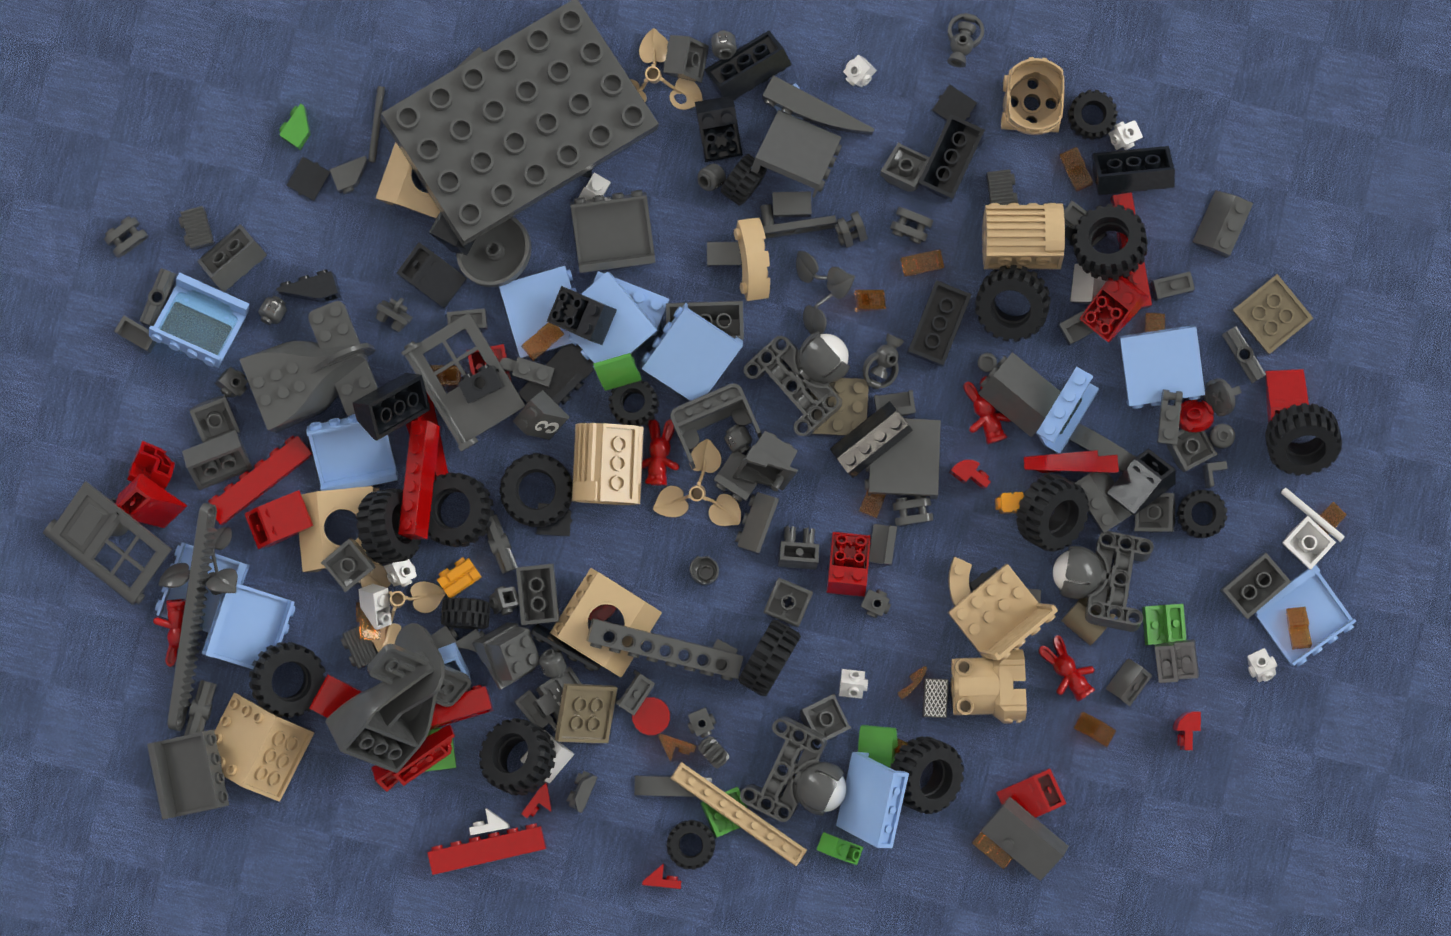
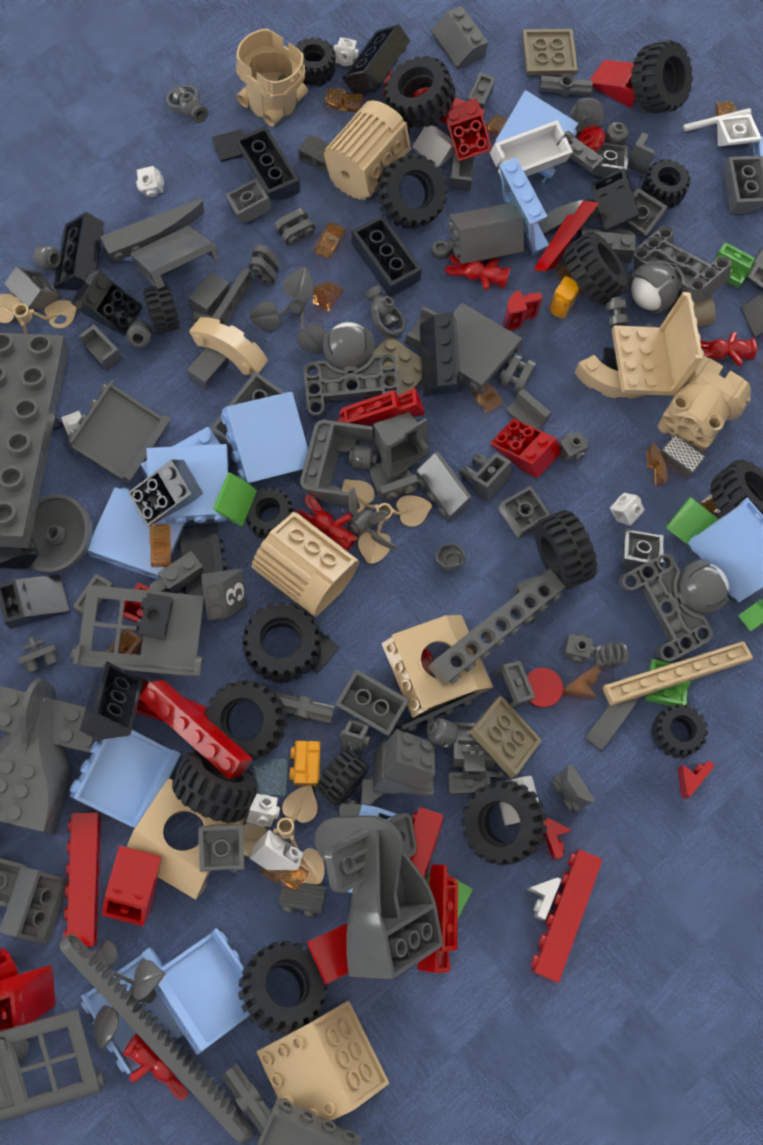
camera: 60 degrees left, 15 degrees down
none -> dark grey panel [79,324,121,371]
none -> clear light blue piece [253,757,288,796]
none -> red wedge [337,388,425,427]
none -> dark grey plant [348,488,398,549]
none -> white piece [490,120,573,184]
none -> dark grey brick [606,297,630,328]

